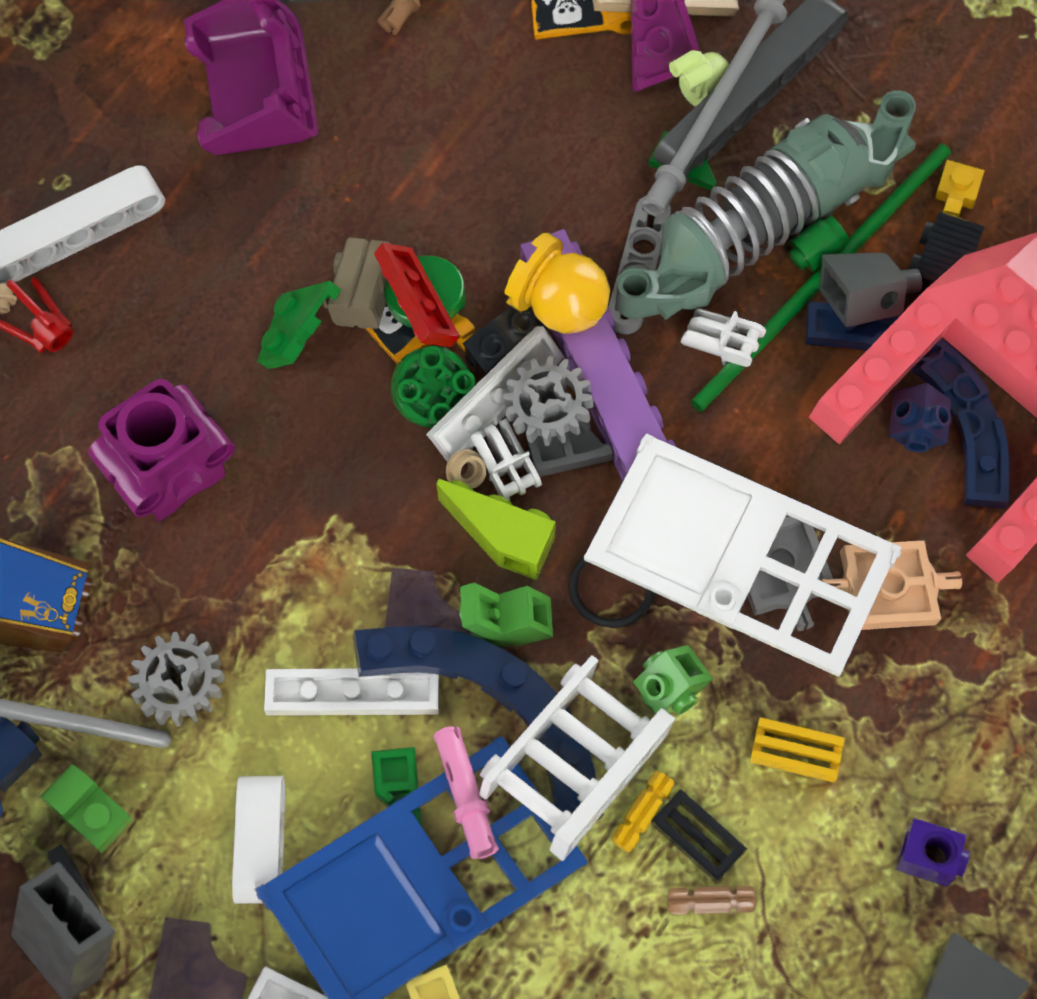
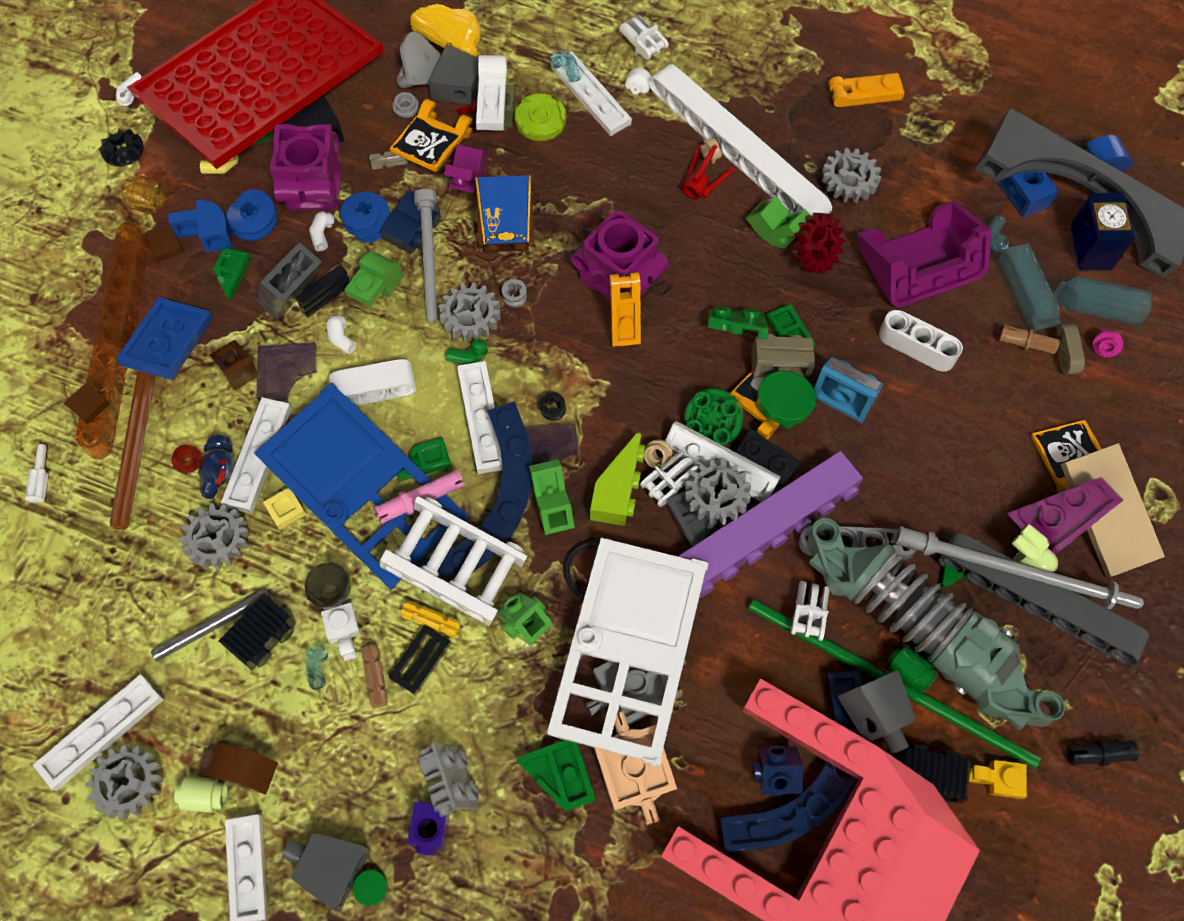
camera: 75 degrees right, 0 degrees up
red plate [373,242,460,347] -> none
yellow tile [505,232,610,334] -> none
yellow tile [750,717,845,783] -> none
none -> clear smoke hair [304,562,352,609]
none -> clear light blue arm [306,645,329,690]
none -> white plate [321,603,361,661]
none -> white arm [326,315,357,355]
none -> green tile [353,870,388,907]
none -> light grey hinge [418,742,480,817]
none -> green arm [446,338,488,365]
none -> light grey bush [502,279,527,308]
none -> green wing [516,740,598,812]
none -> black bush [539,392,566,421]
none -> light orange plate [609,272,641,347]
none -> bright green brick [746,196,810,248]
none -> green tile [765,304,816,349]
none -> dark red gear [793,212,845,274]
none -> dark azure slope [814,357,884,423]
none -> light grey gear [822,148,881,203]
none -> white beam [879,310,963,371]
none -> black pin [1066,740,1139,766]

